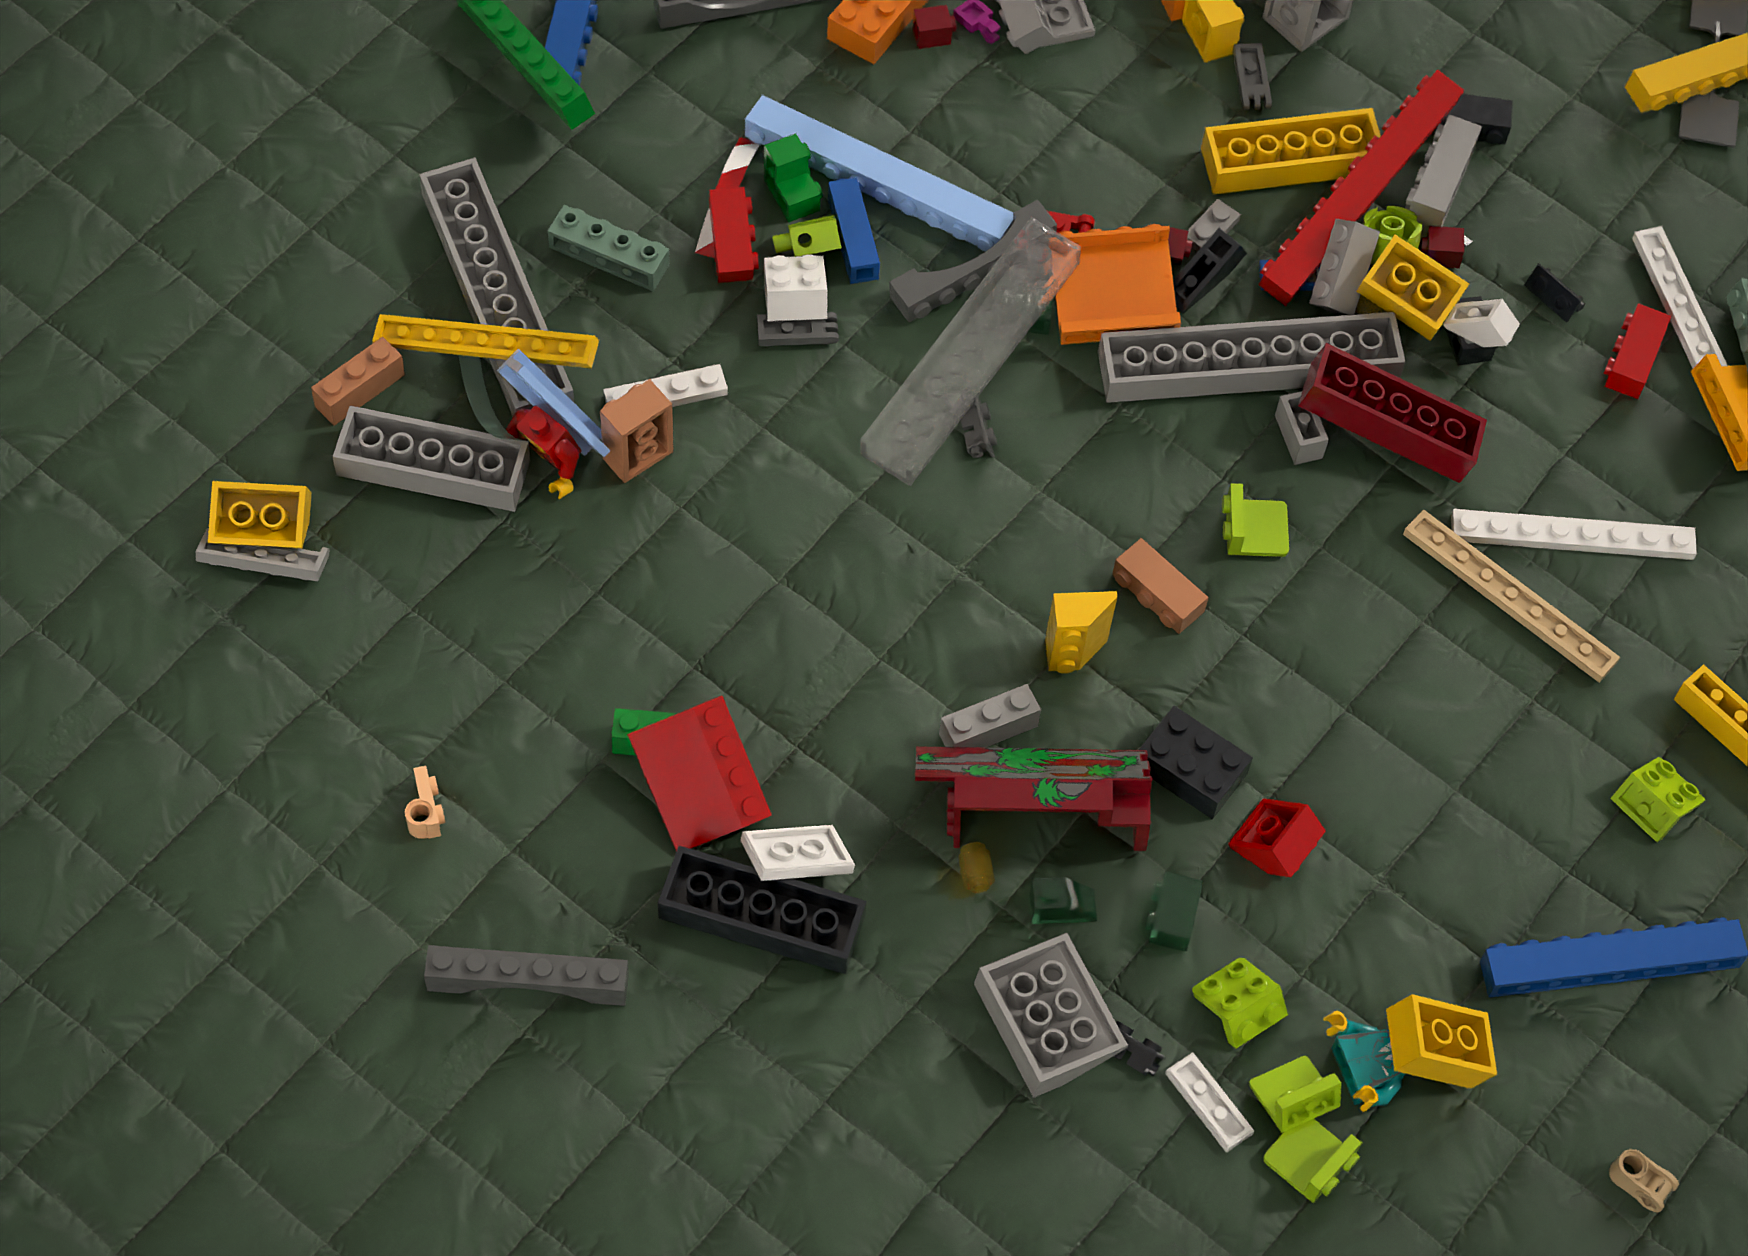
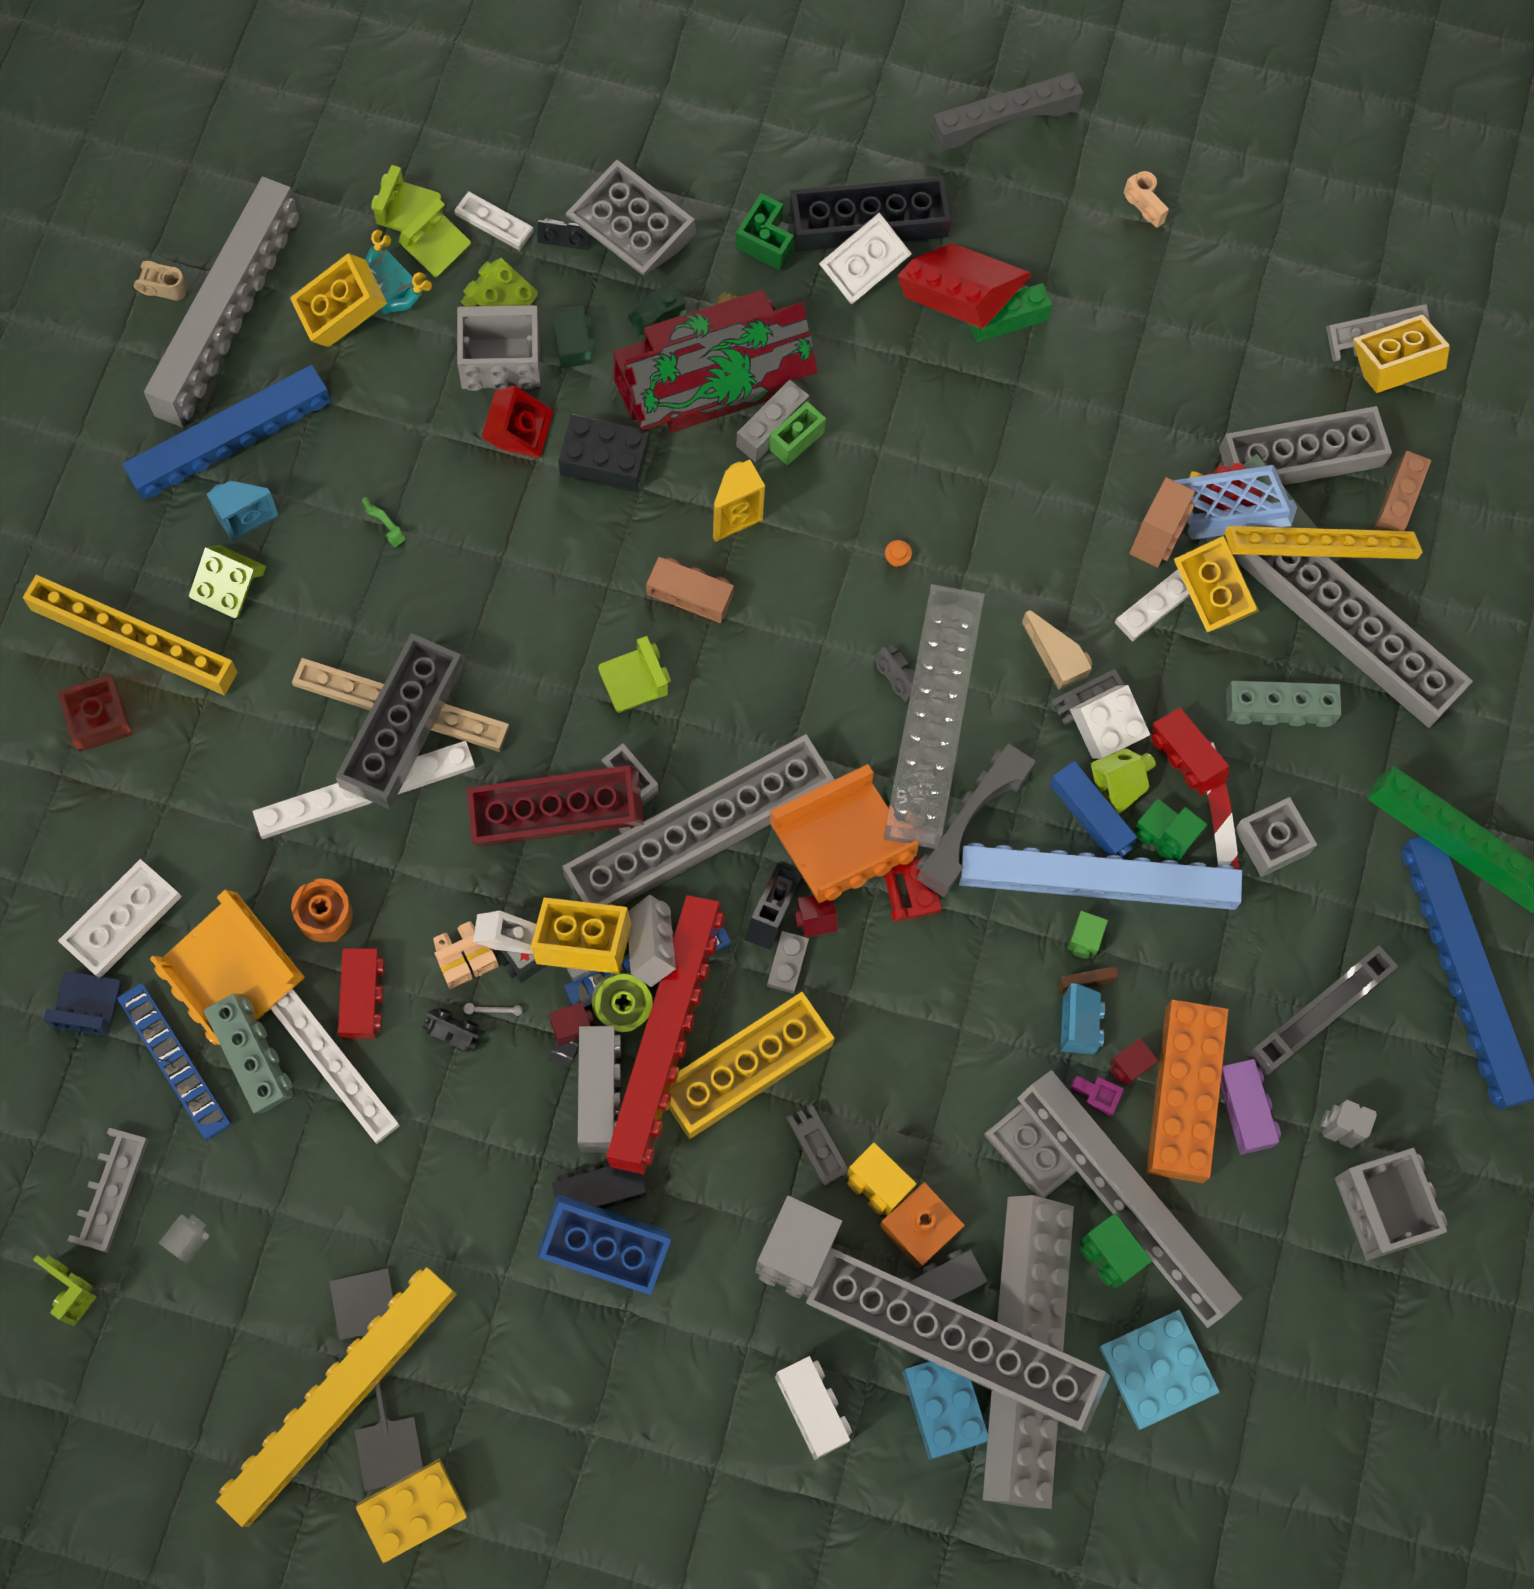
camera: 155 degrees right, 10 degrees up
none -> light grey brick [144,176,299,428]
none -> dark azure slope [206,481,279,541]
none -> orange brick [291,879,353,942]
none -> dark grey brick [335,633,464,809]
none -> bright green piece [362,497,406,547]
none -> light nougat hips [433,921,499,990]
none -> light grey container [457,305,541,391]
none -> light grey hinge [463,1003,524,1016]
none -> blue brick [537,1194,671,1295]
none -> green brick [735,193,794,271]
none -> bright green brick [769,401,826,466]
none -> orange plate [885,540,912,567]
none -> tan slope [1022,610,1092,691]
none -> reddish brown tile [1057,966,1119,994]
none -> dark azure slope [1060,983,1105,1055]
none -> bright green brick [1067,911,1108,958]
none -> yellow slope [1174,536,1259,633]
none -> light grey brick [1235,797,1317,877]

